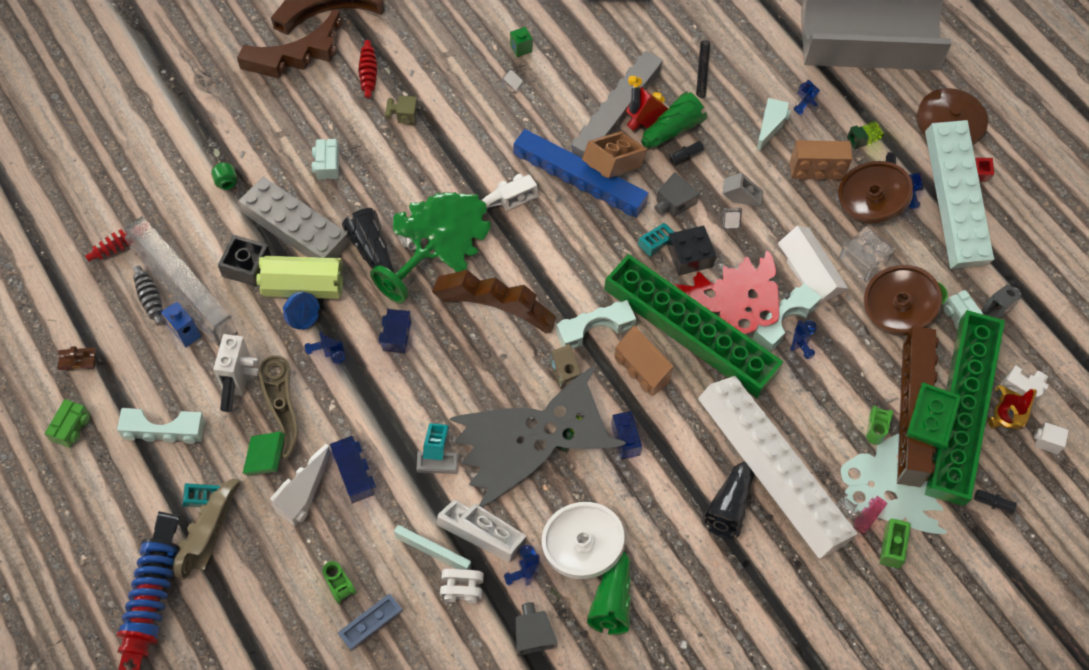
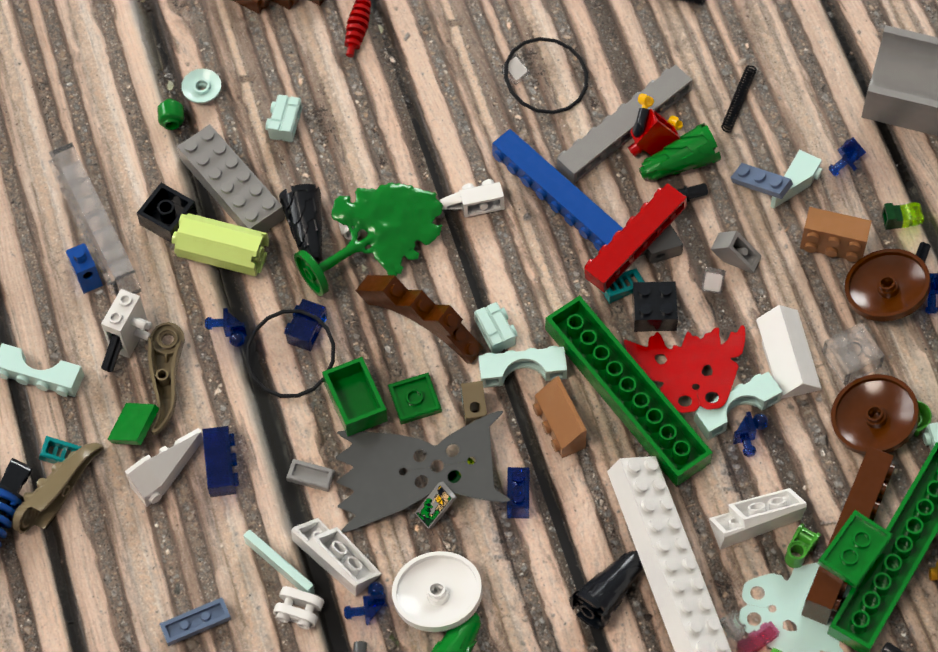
camera: 20 degrees right, 0 degrees up
red piece [85,222,150,262] -> none
flat silver piece [133,266,164,326] -> none
blue tile [283,291,320,330] -> none
bright green piece [322,561,357,604] -> none
olive brick [385,95,418,125] -> none
teal slope [423,423,449,460] -> none
green brick [510,26,533,57] -> none
medium nougat brick [582,131,648,178] -> none
none -> light aqua dish [182,69,221,103]
none -> black piece [246,309,335,398]
none -> green piece [322,357,388,437]
none -> green tile [388,372,442,425]
none -> tile [415,482,457,529]
none -> light aqua brick [474,302,518,354]
none -> black piece [504,37,588,114]
none -> red brick [584,183,687,293]
none -> white slope [709,488,807,550]
none -> sand blue plate [730,163,793,199]

